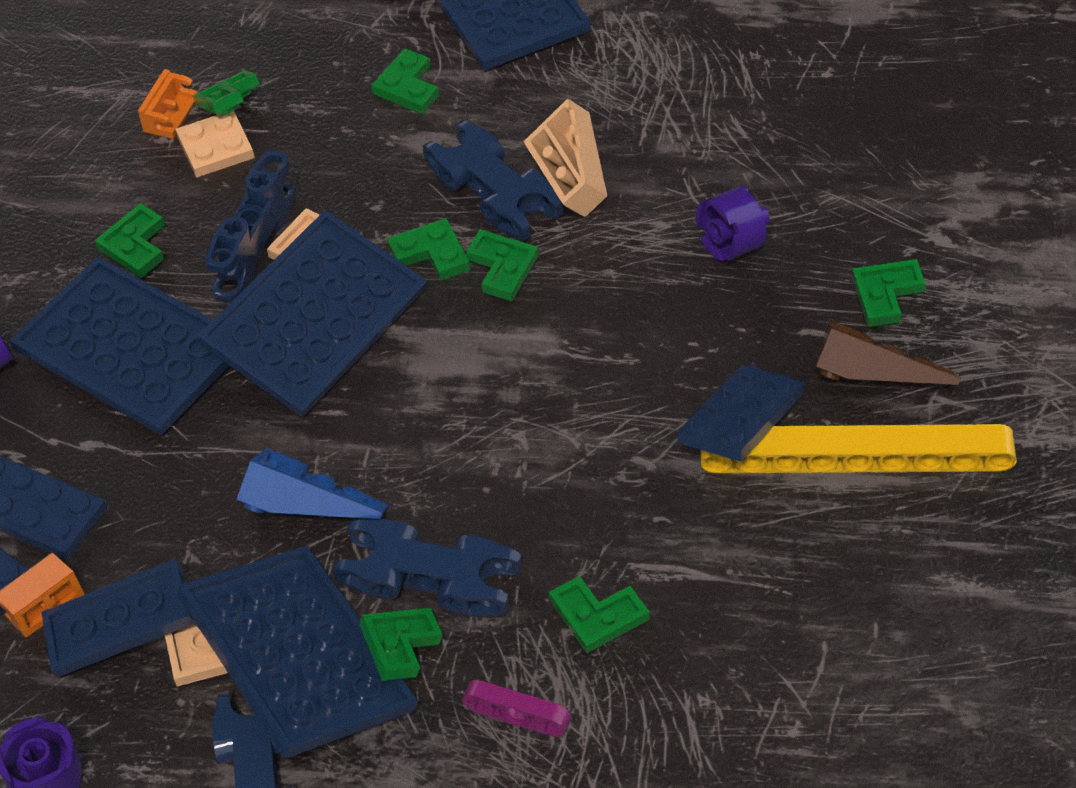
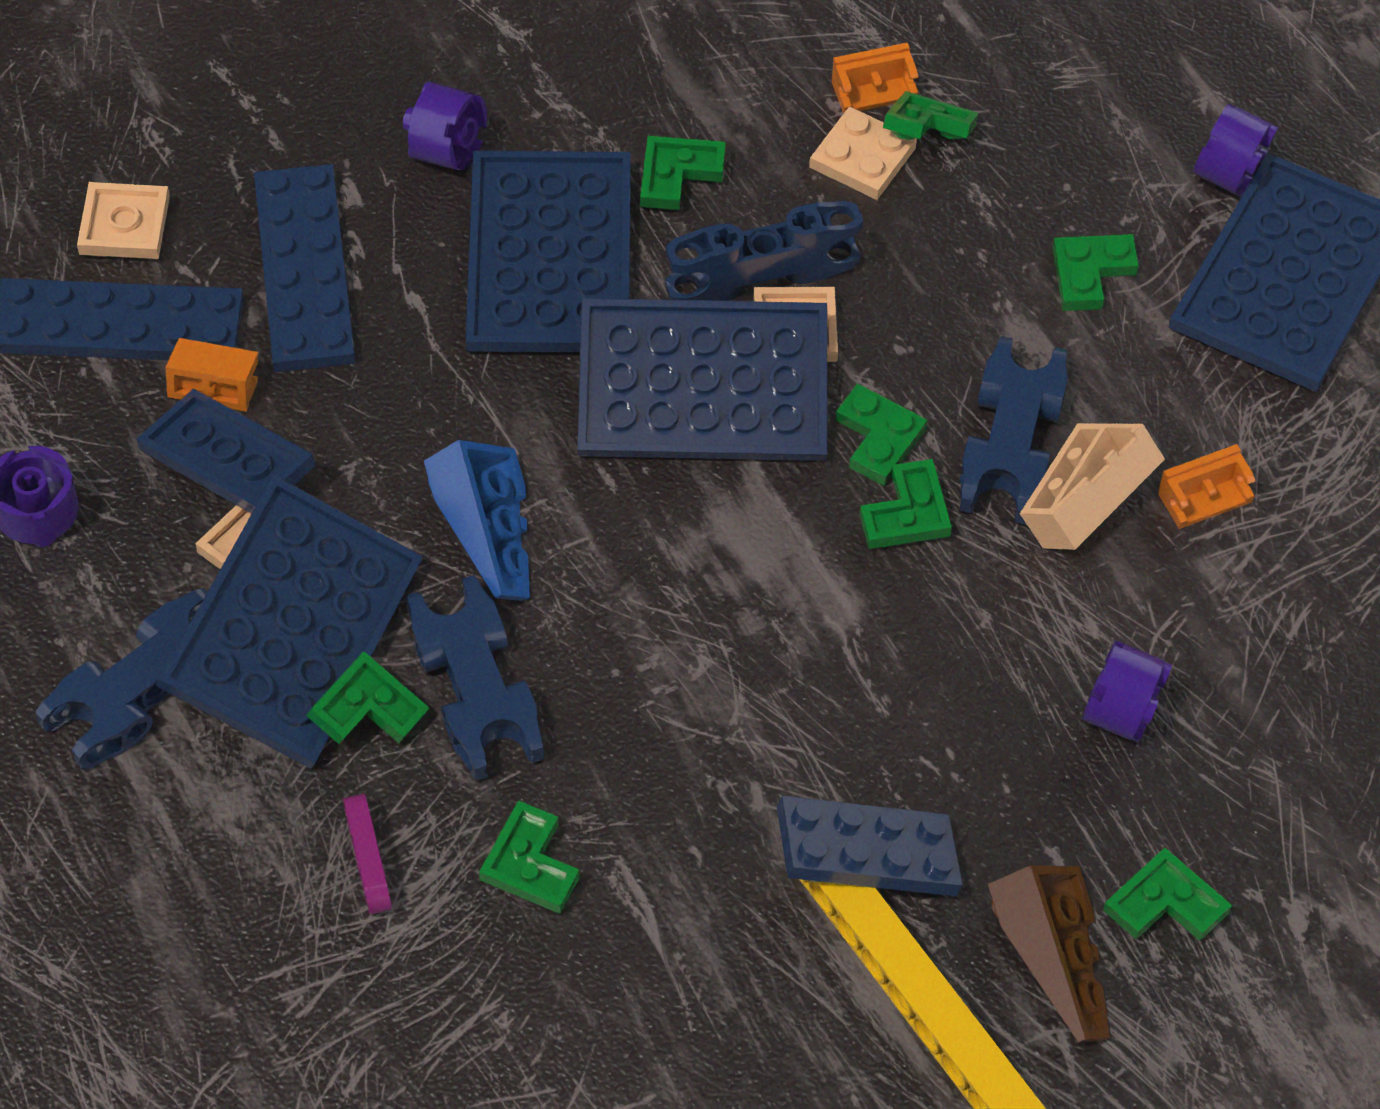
camera: 50 degrees right, 5 degrees up
none -> orange hinge [1158,444,1255,529]

